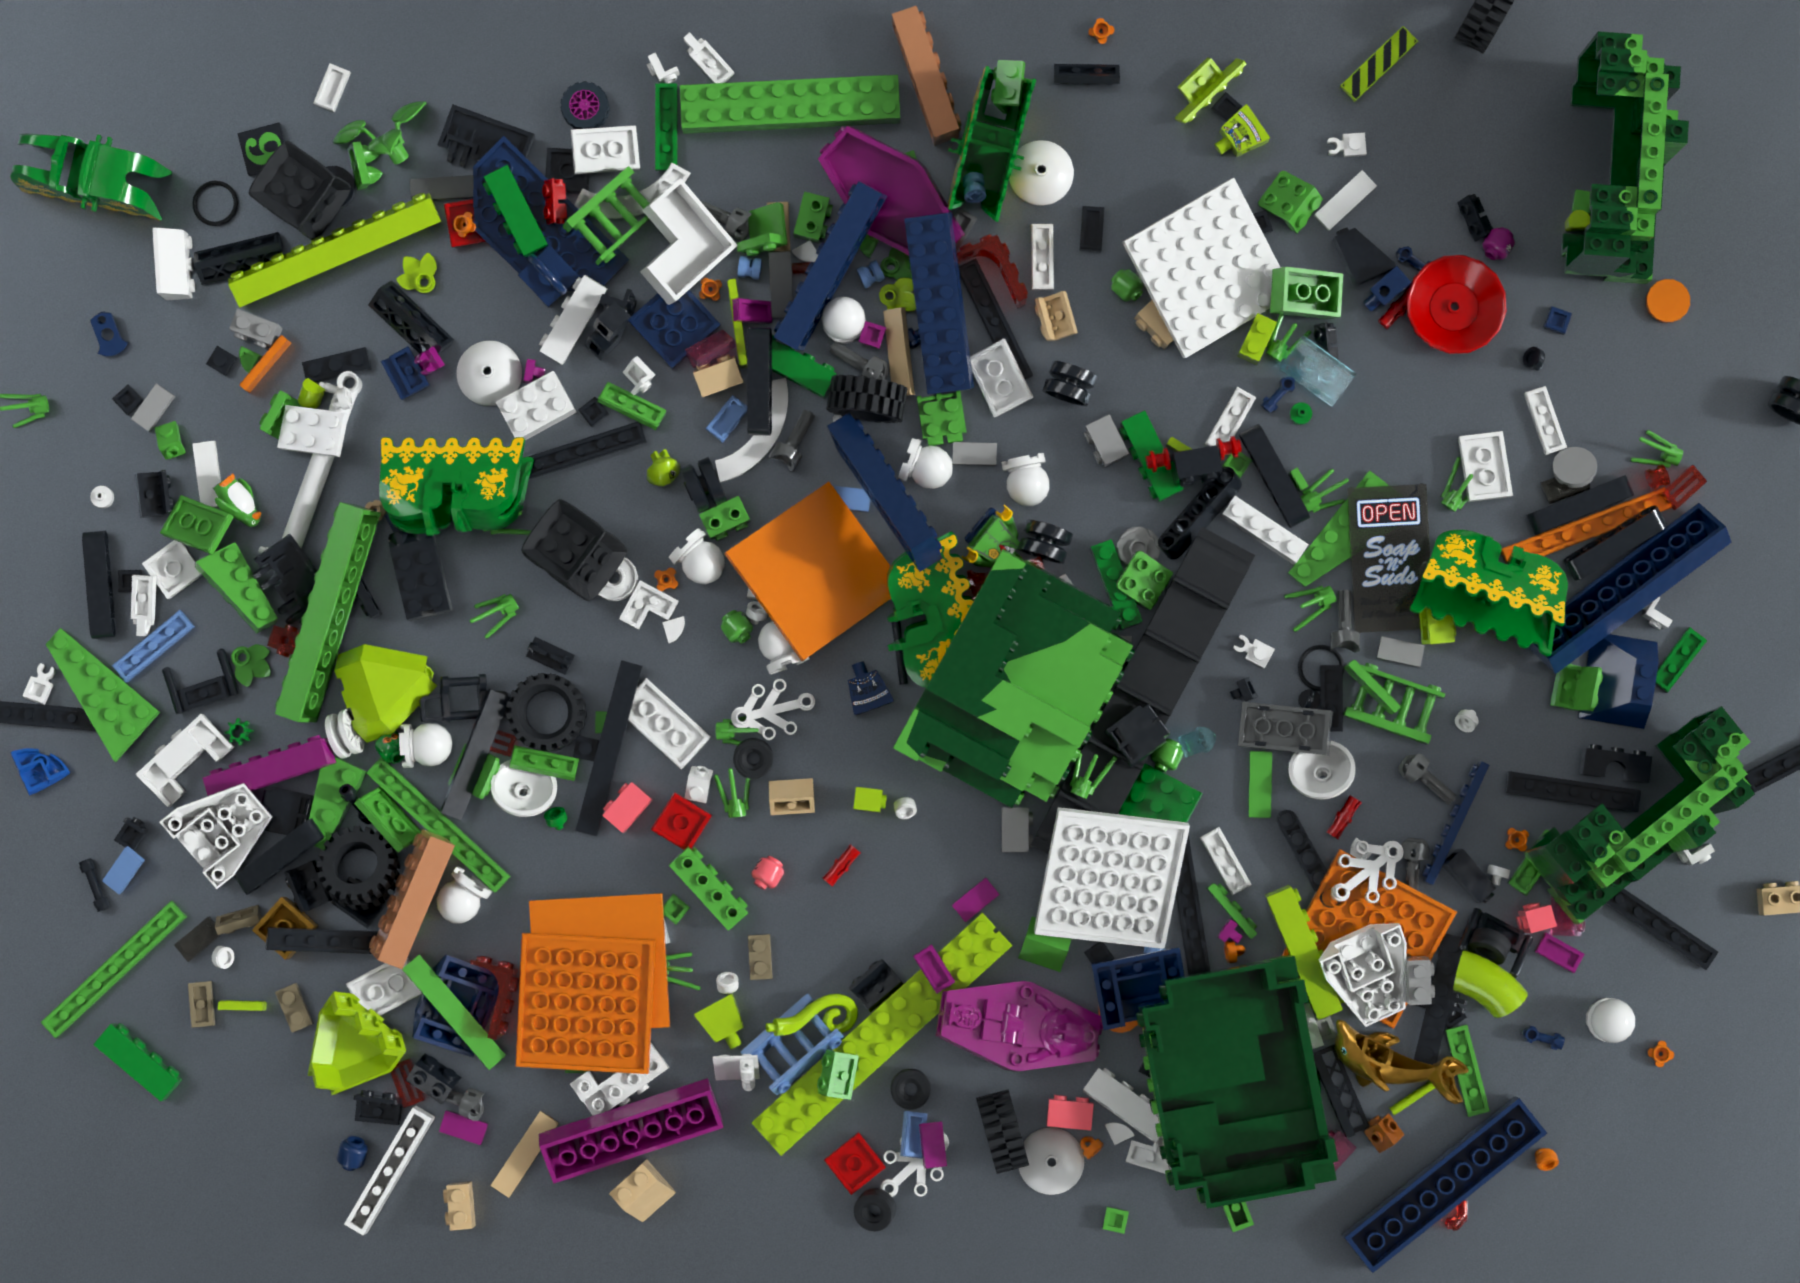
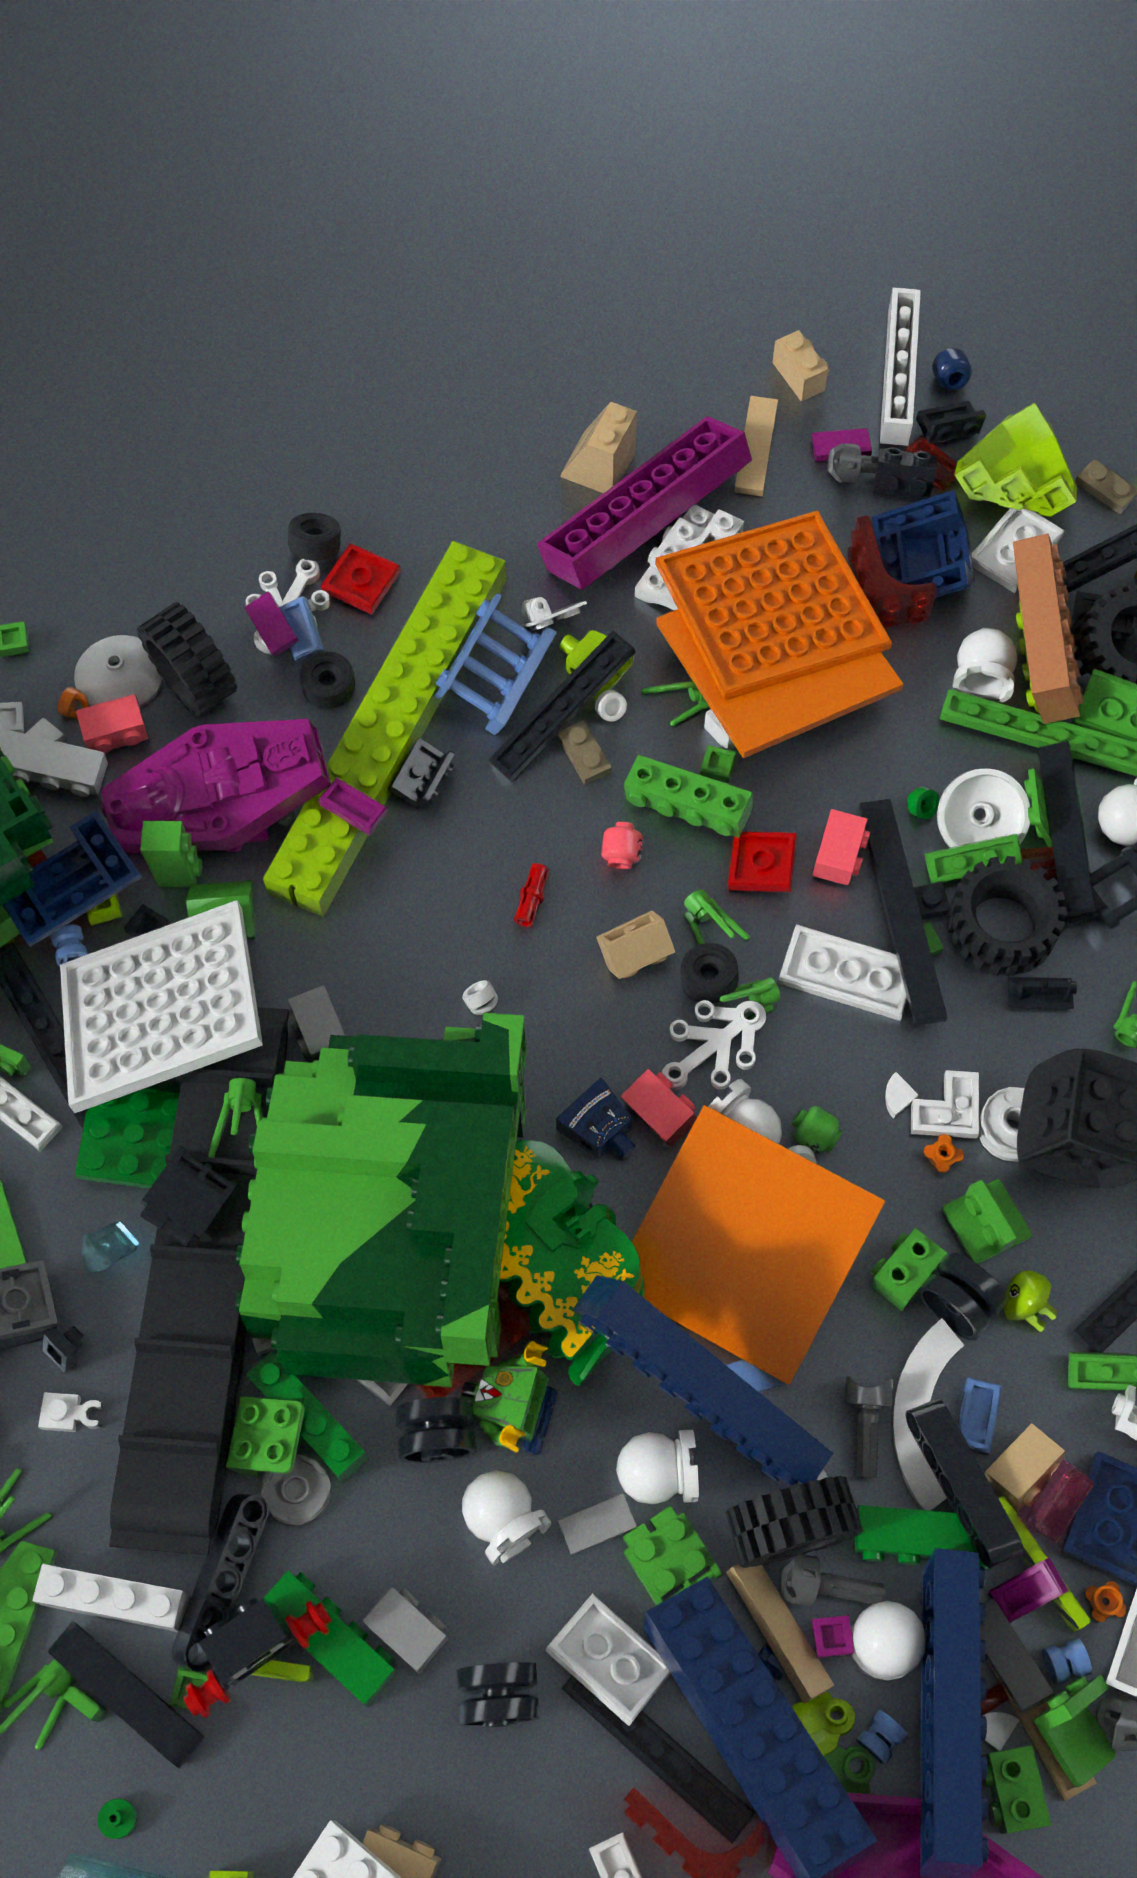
camera: 150 degrees right, 20 degrees down
bright green tile [402,955,506,1070] -> none
white tile [669,528,725,585] -> none
white bracket [685,766,713,803] -> none
lime plant [766,994,858,1036] -> none
bracket [817,1049,859,1100] -> none
lime brick [853,787,887,813] -> none
bright green tile [860,234,879,259] -> none
magenta tile [952,878,1000,922] -> none
tan bracket [1035,291,1078,341] -> none
bright green head [1151,738,1184,773] -> none
white tile [1205,387,1256,446] -> none
dark blue bar [1261,376,1296,414] -> none
none -> bright green brick [140,821,202,887]
none -> black tile [488,630,636,782]
none -> coral brick [620,1069,697,1148]
none -> bright green bracket [942,1179,1033,1264]

